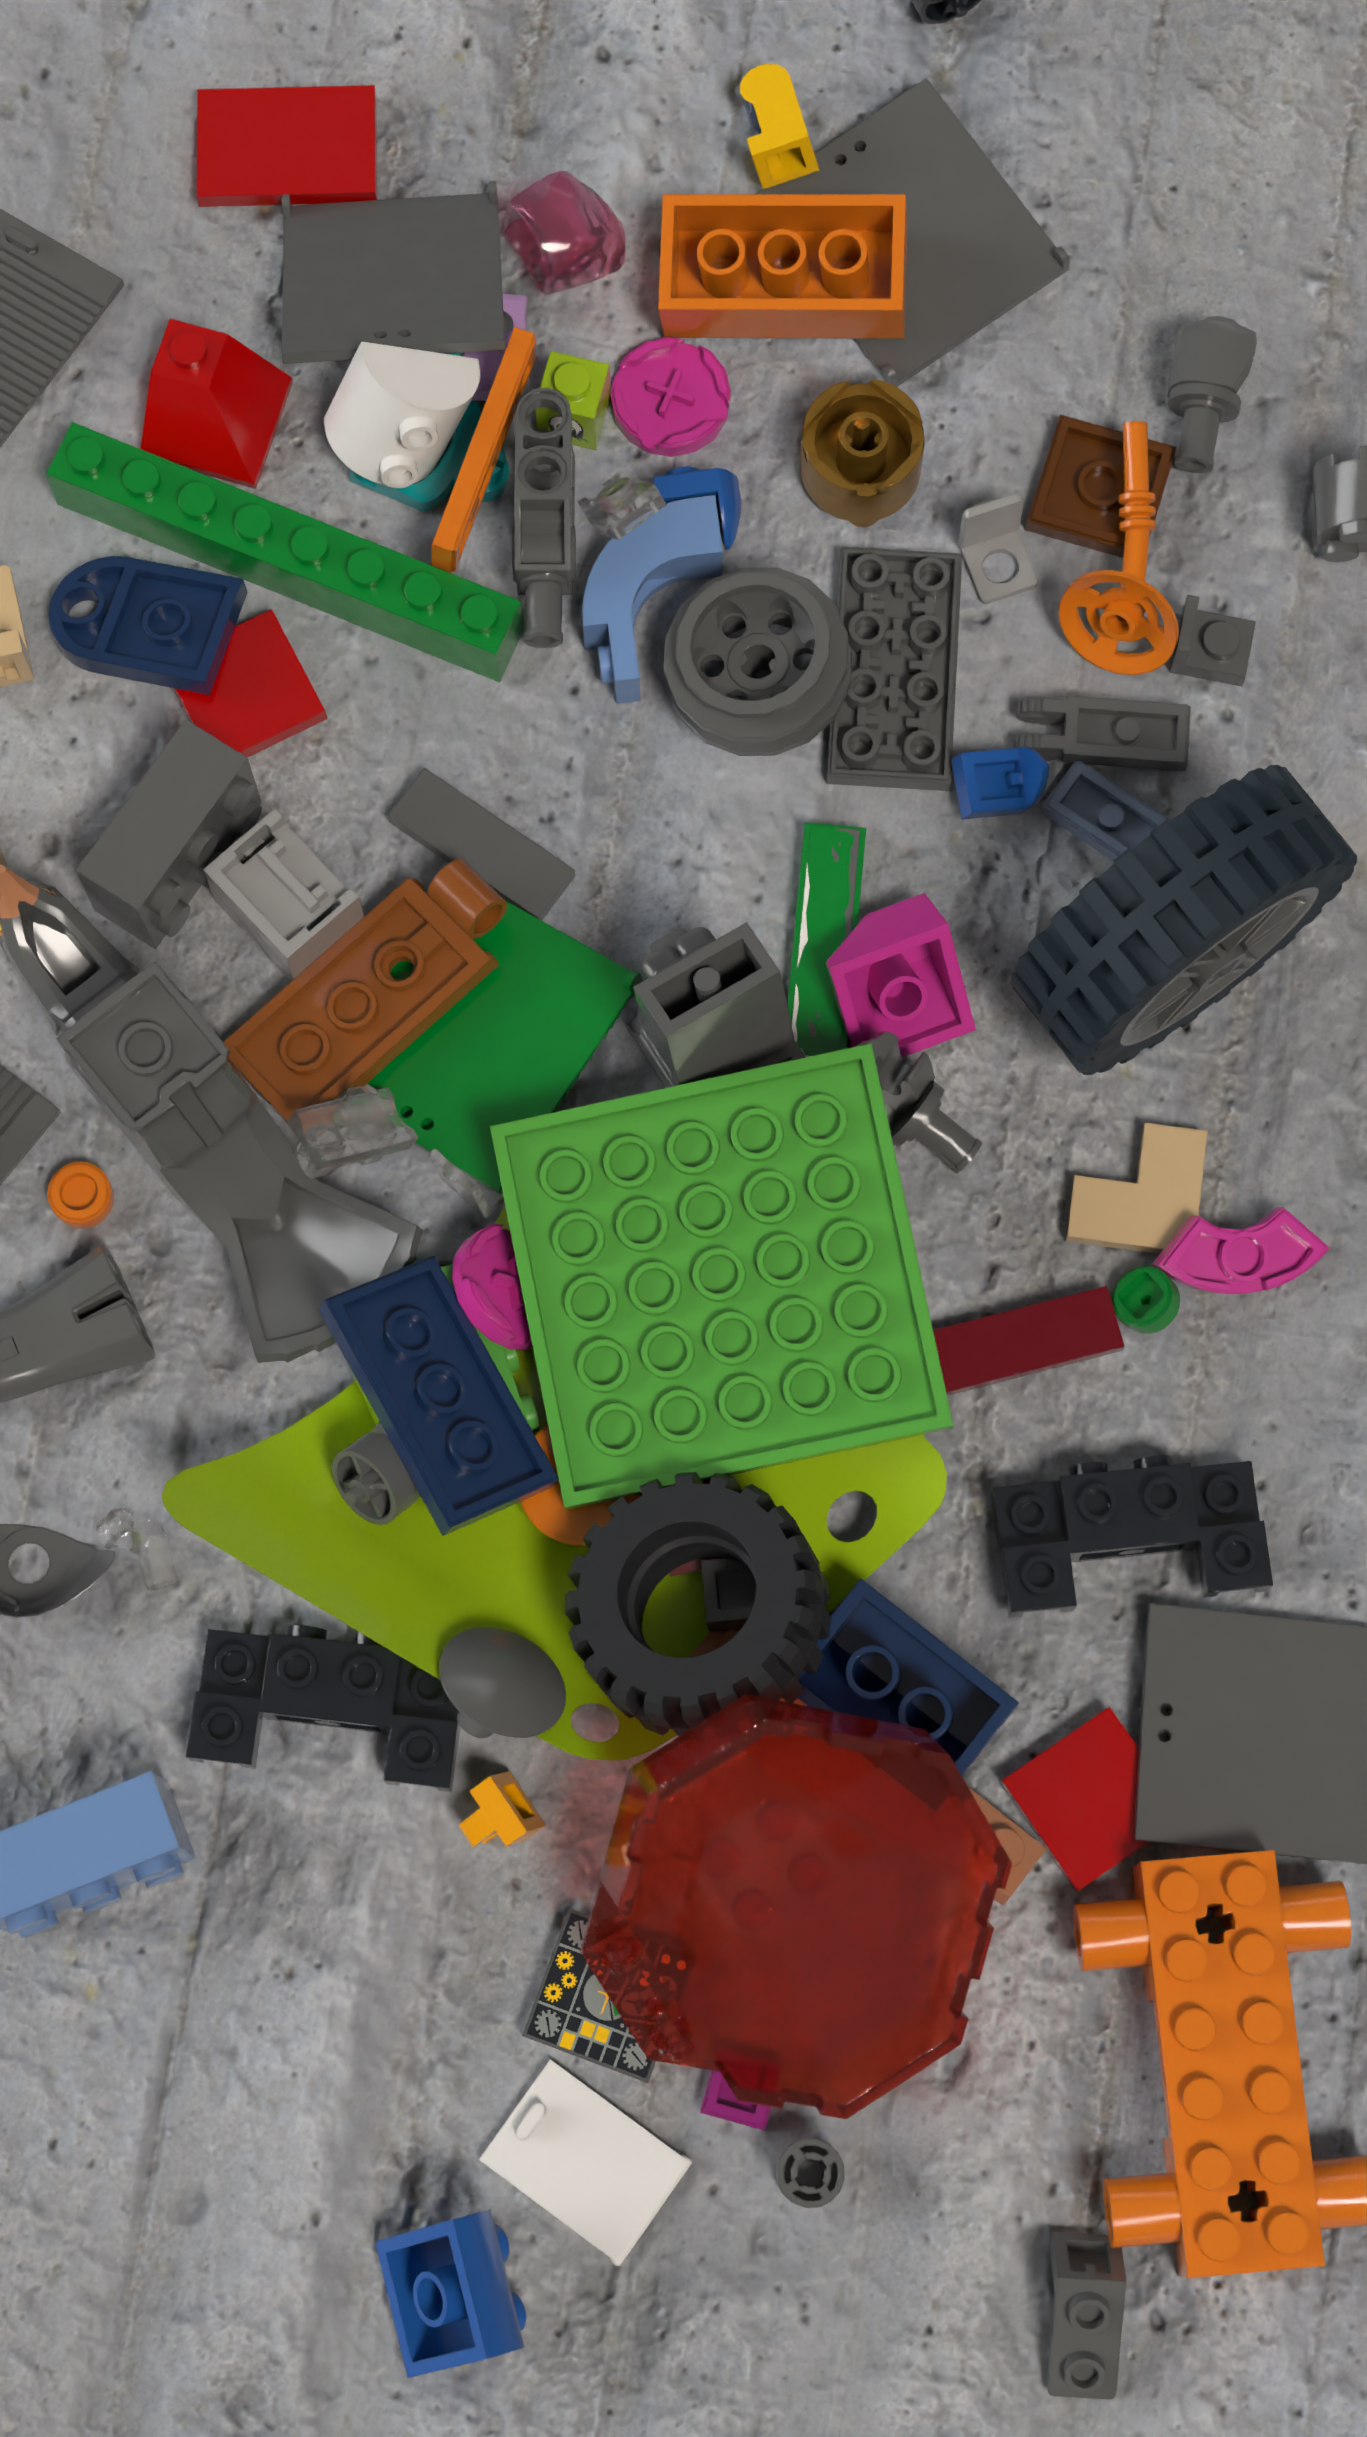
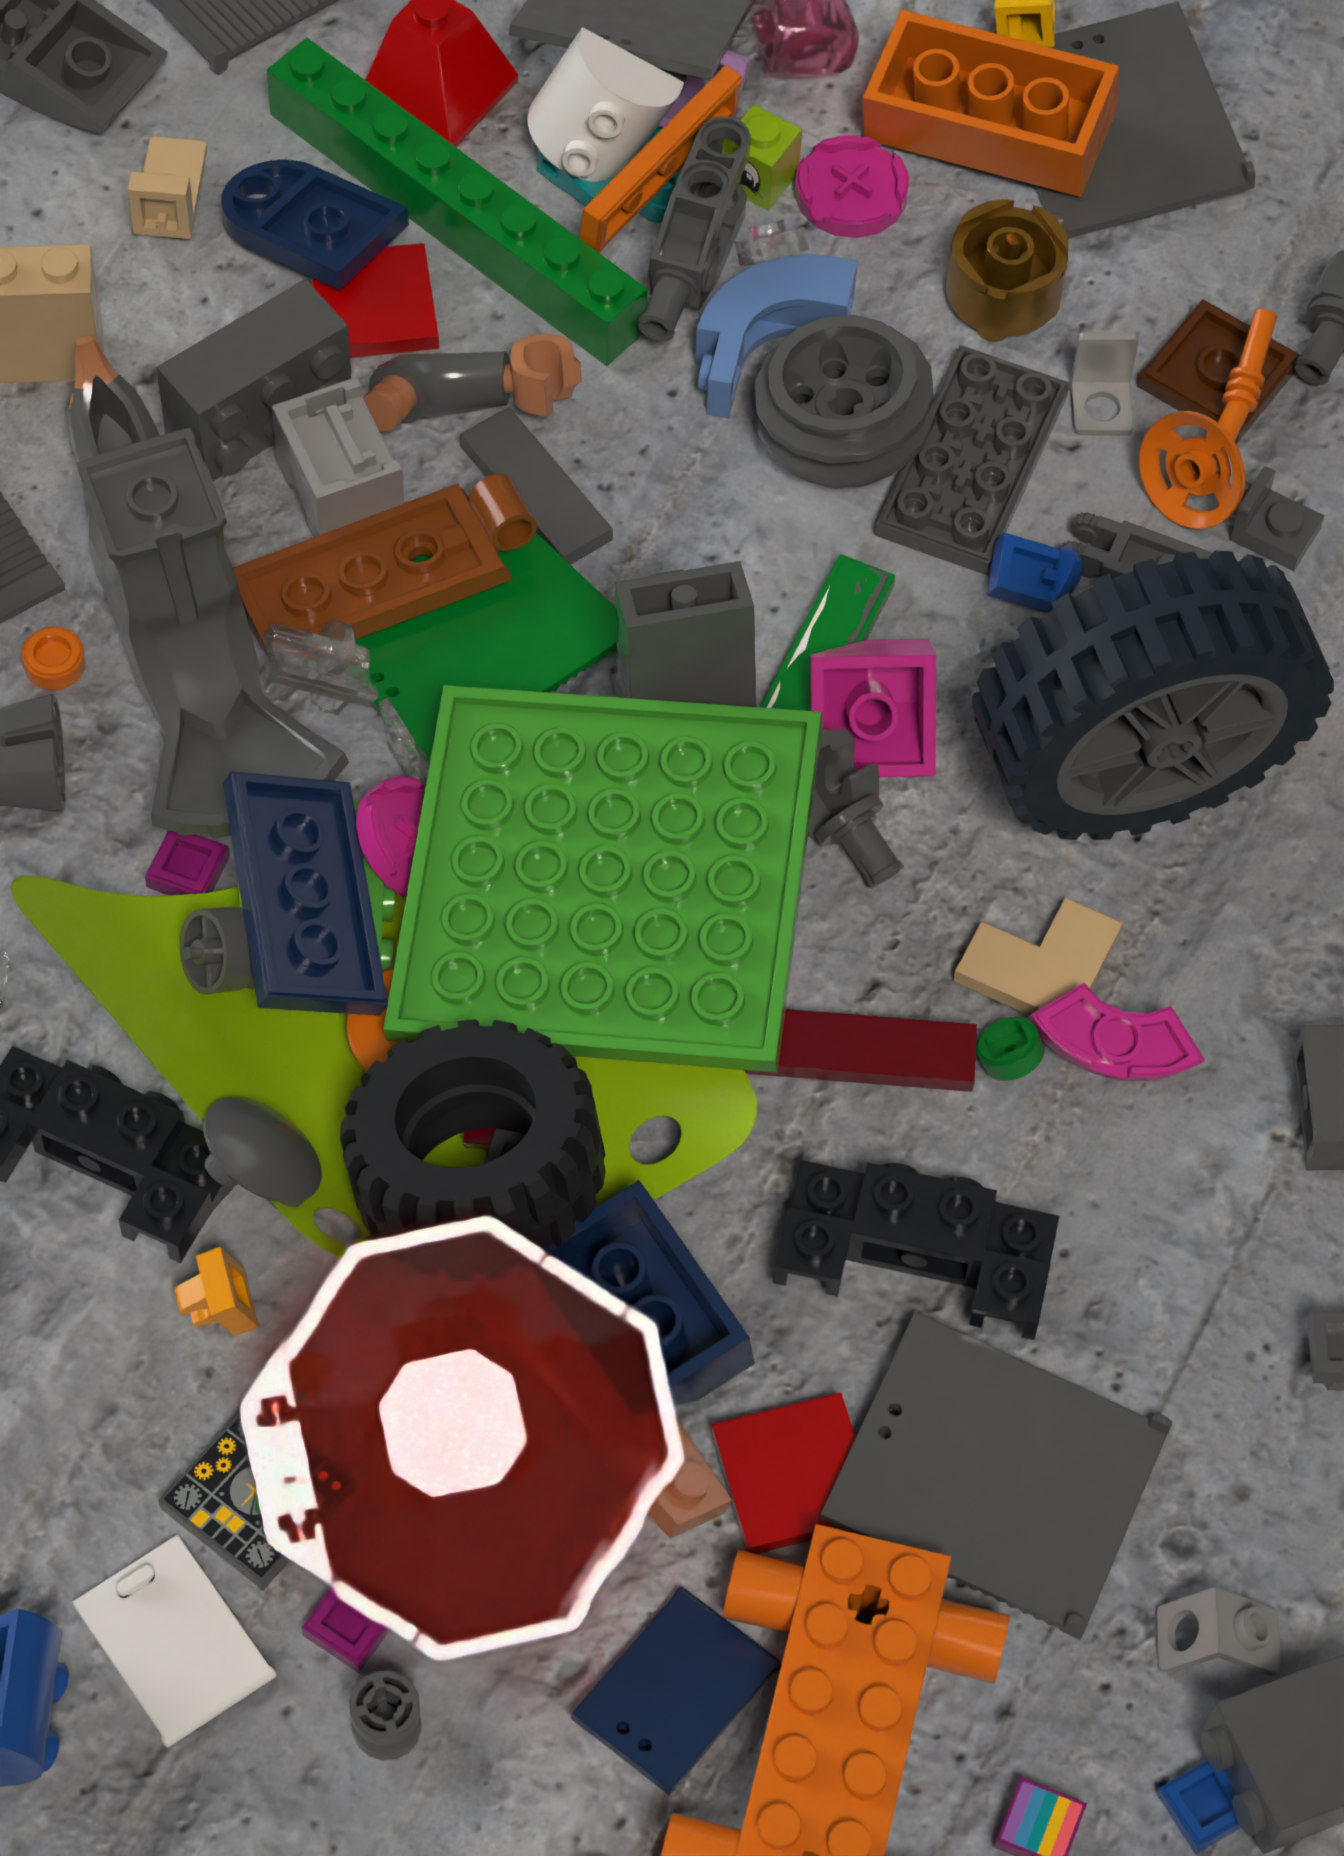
camera: 15 degrees right, 15 degrees down
blue plate [653,466,741,550] -> none
none -> magenta tile [145,830,230,895]
none -> piece [363,334,582,432]
none -> dark blue container [571,1586,782,1796]

